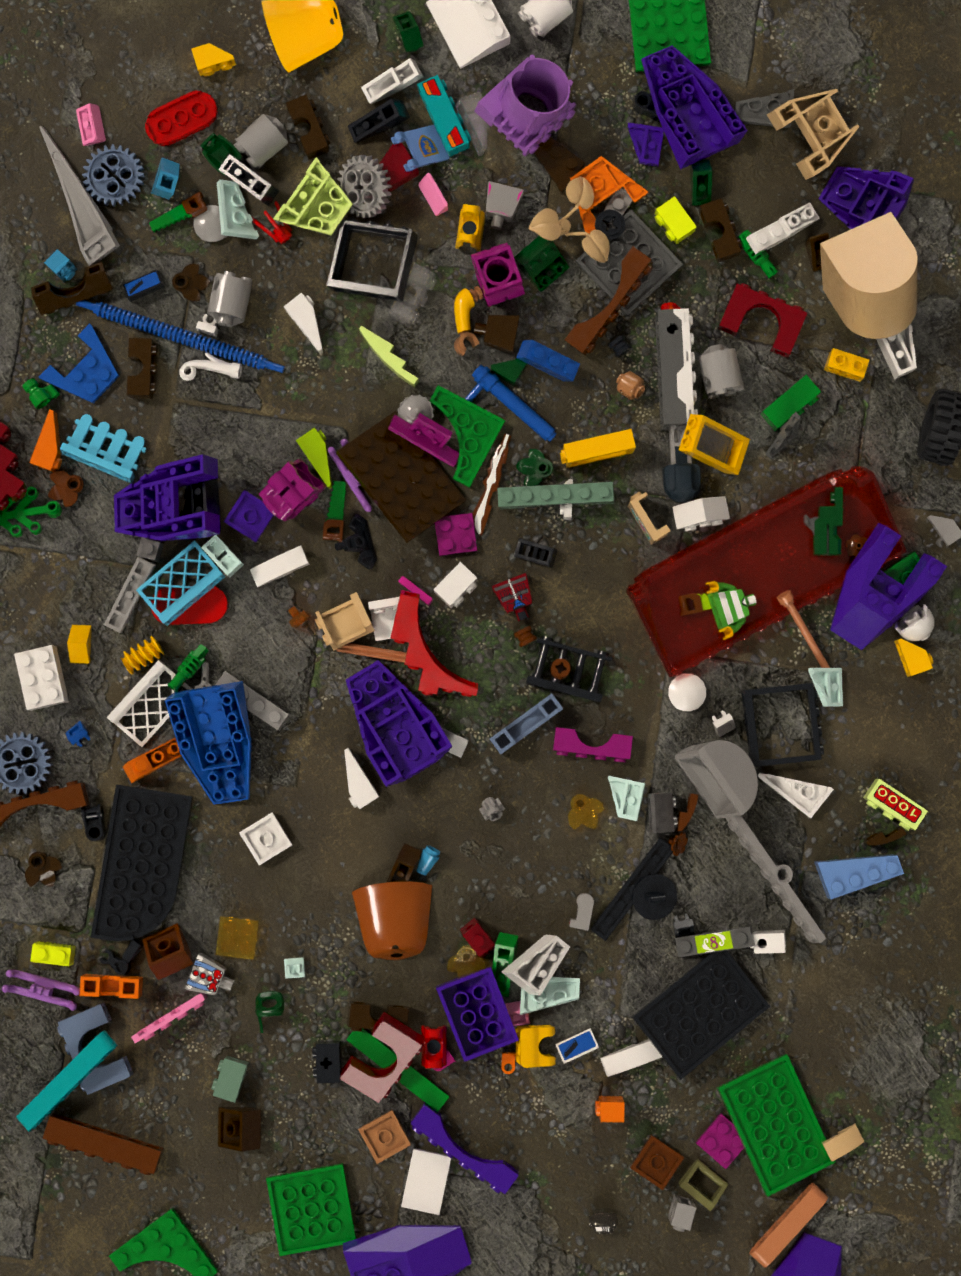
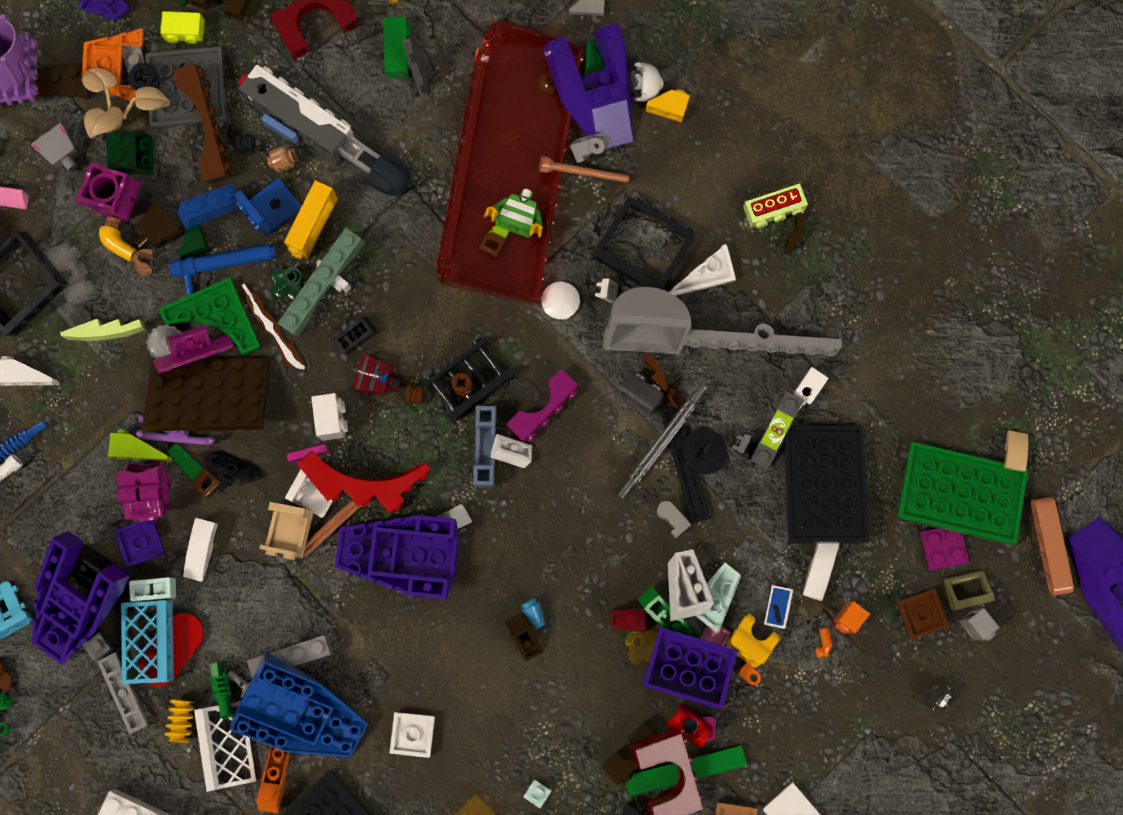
camera: 55 degrees left, 5 degrees down
yellow slope [67,625,92,664] -> none
clear orange tile [288,606,310,629] -> none
white slope [344,748,380,809] -> none
dark orange piece [352,881,432,960] -> none
dark purple arch [411,1102,519,1194] -> none
magenta plate [435,513,477,556] -> none
yellow piece [455,204,485,251] -> none
light grey gear [479,797,505,821] -> none
clear yellow plate [568,794,604,830] -> none
light aqua wing [608,776,645,821] -> none
tan panel [627,492,670,545] -> none
white brick [672,496,730,532] -> none
yellow window [678,414,750,475] -> none
light grey cylinder [698,344,745,399] -> none
dark green plate [803,487,843,556] -> none
light aqua wing [808,668,843,707] -> none
medium blue wedge [814,854,904,899] -> none
none -> blue bracket [234,178,302,236]
none -> medium blue tile [261,114,299,145]
none -> white slope [491,434,532,468]
none -> light grey leg [570,132,610,163]
none -> dark grey axle [618,385,707,499]
none -> orange arm [815,628,833,658]

